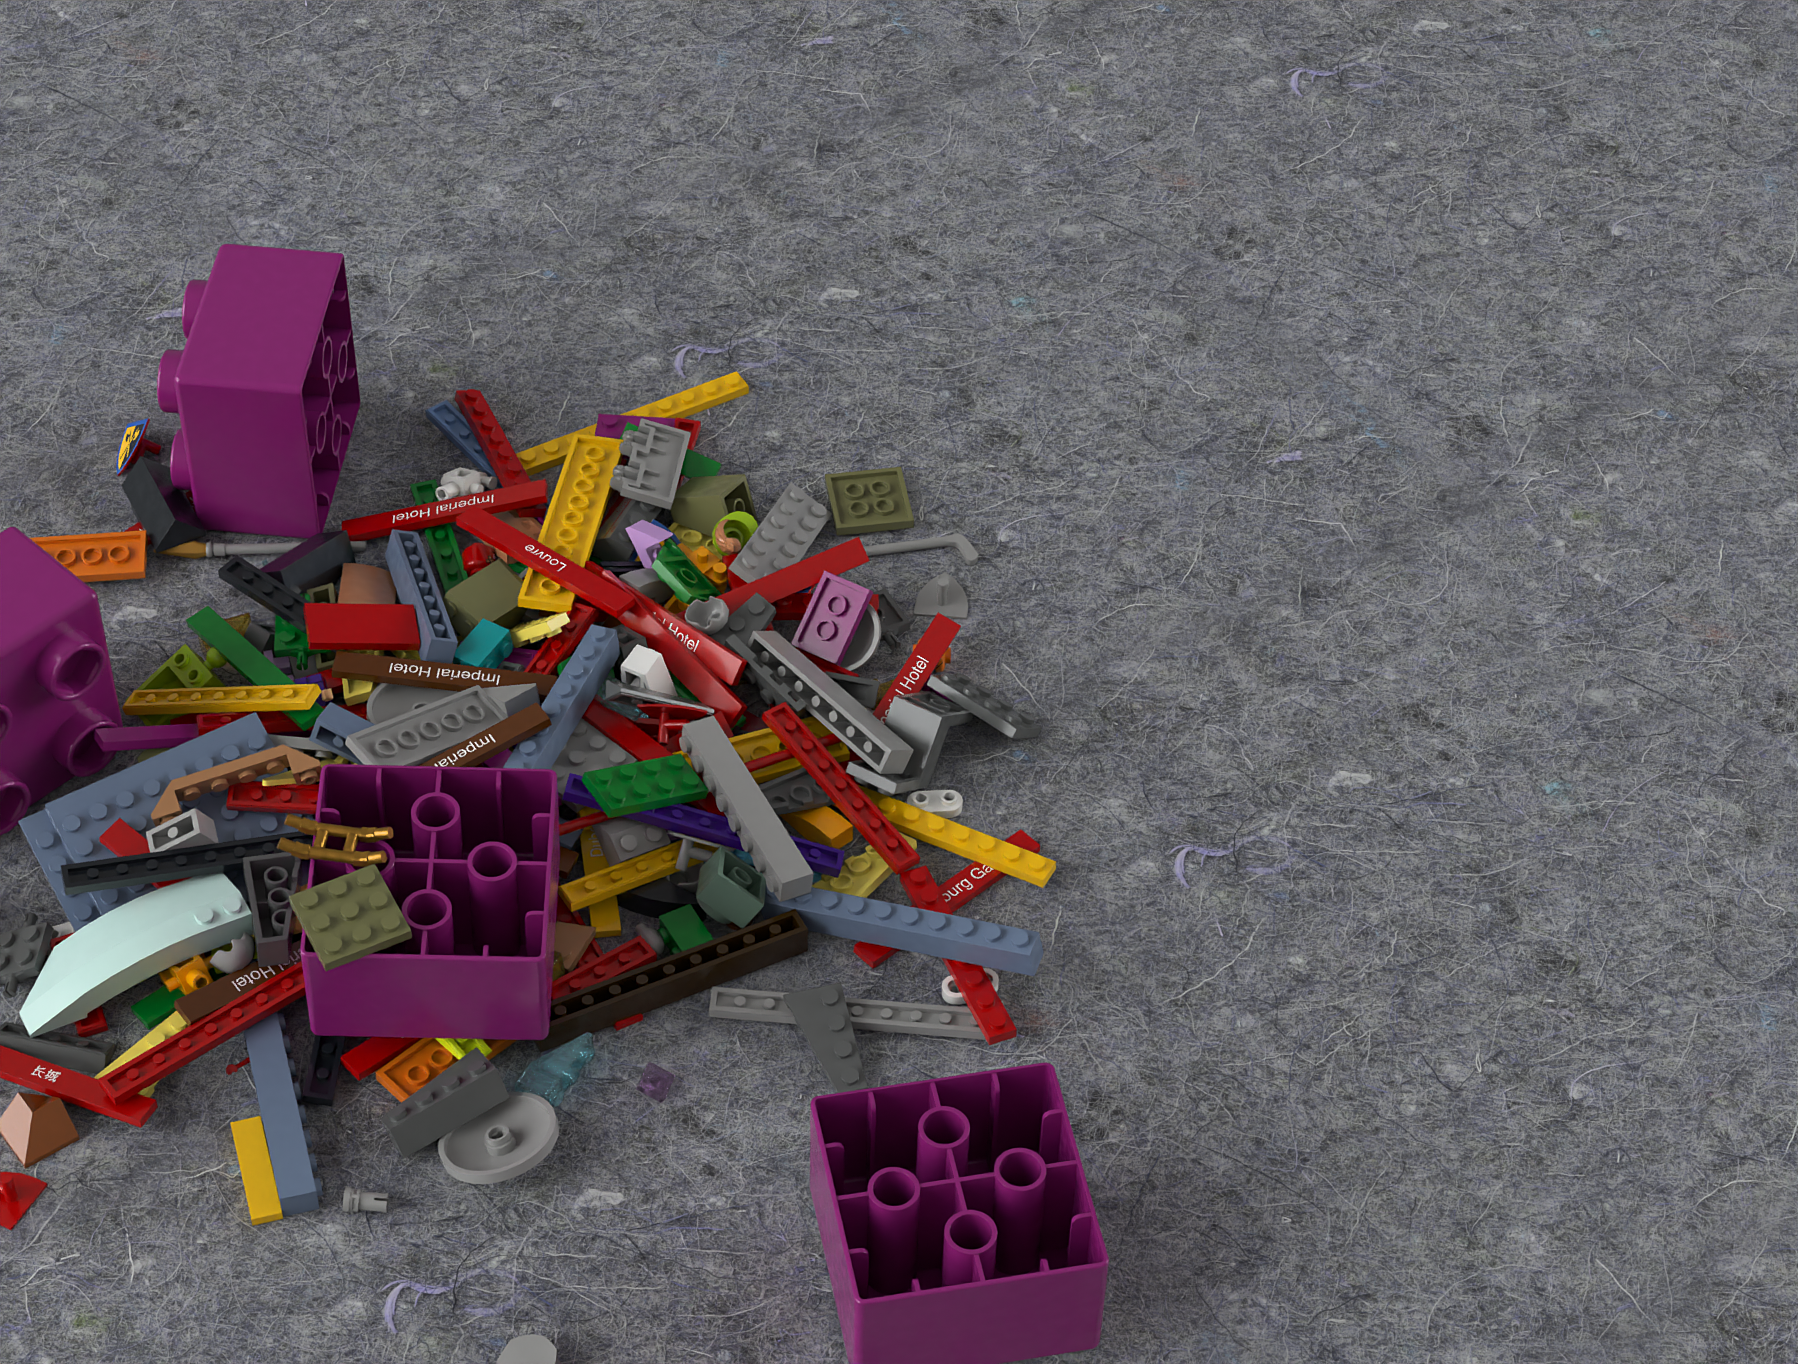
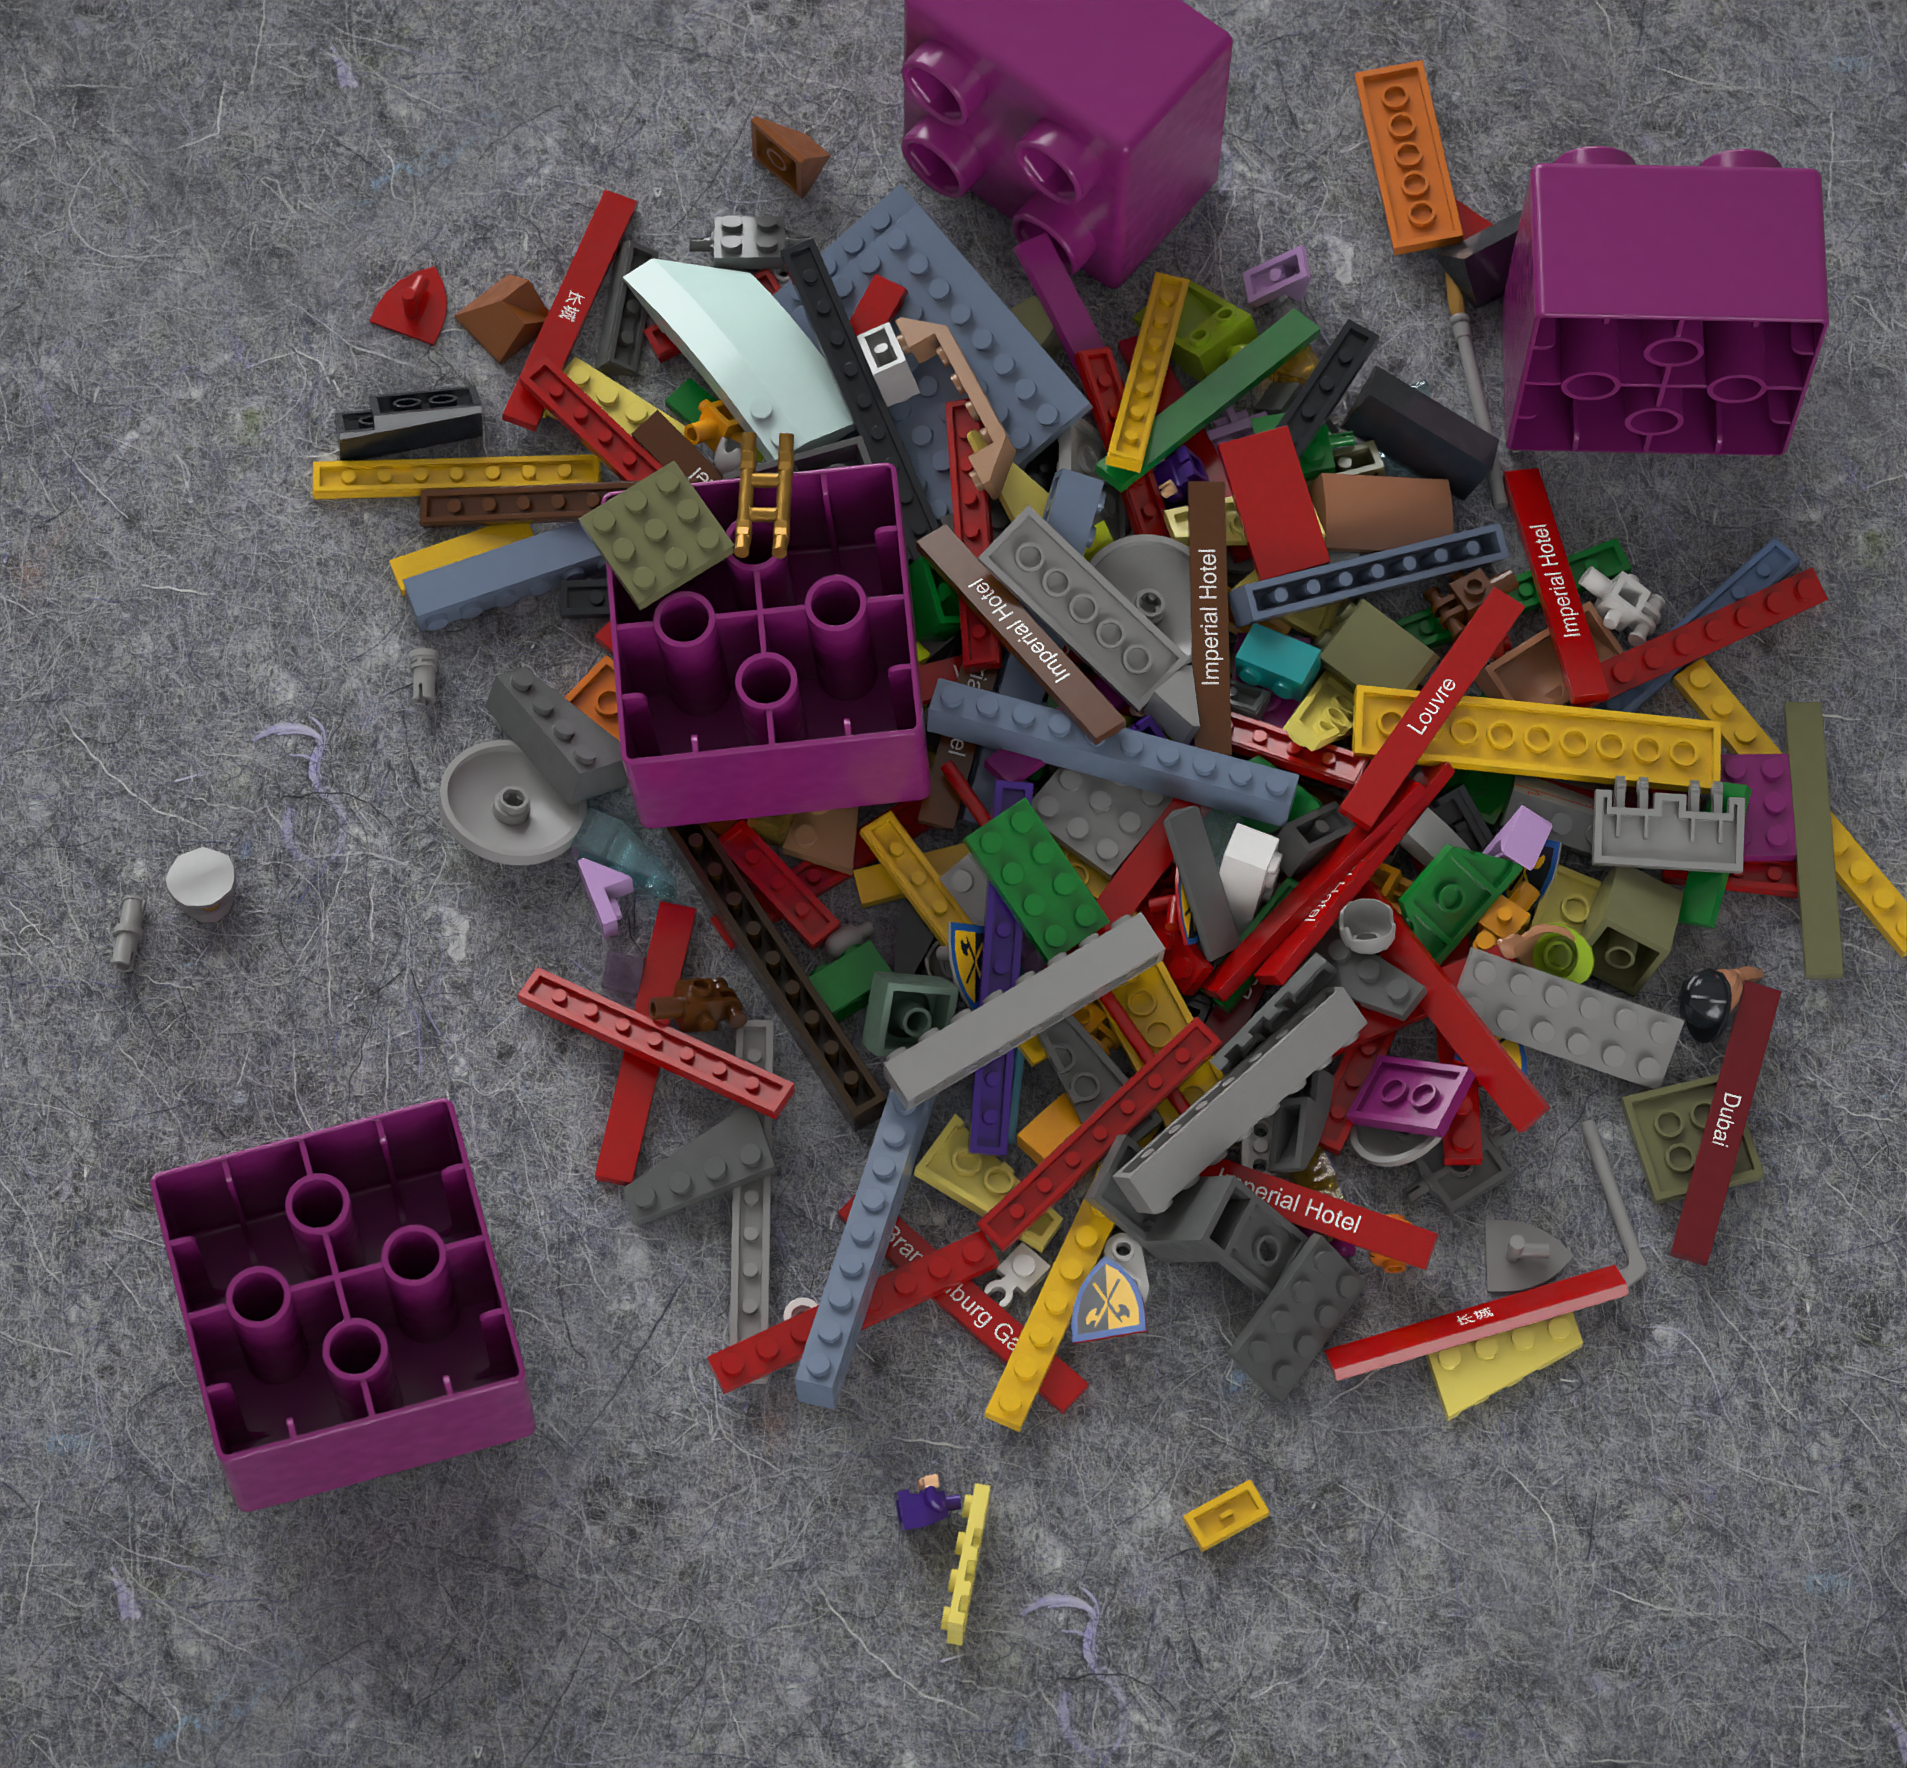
camera: 85 degrees right, 20 degrees up
none -> yellow tile [313,454,601,499]
none -> black slope [335,385,482,461]
none -> reddish brown tile [420,478,702,528]
none -> plate [518,967,795,1120]
none -> lavender slope [577,858,634,939]
none -> red tile [595,901,697,1186]
none -> reddish brown piece [649,978,747,1033]
none -> dark purple piece [894,1474,962,1532]
none -> light yellow wing [941,1483,991,1646]
none -> white plate [984,1242,1051,1310]
none -> shield [1071,1256,1147,1344]
none -> yellow plate [1182,1479,1270,1552]
none -> lavender slope [1243,245,1311,308]
none -> red tile [1324,1265,1629,1381]
none -> reddish brown piece [1423,568,1519,641]
none -> light yellow wing [1425,1312,1583,1421]
none -> dark red tile [1669,981,1782,1266]
none -> black piece [1677,966,1764,1043]
none -> olive tile [1783,702,1844,979]

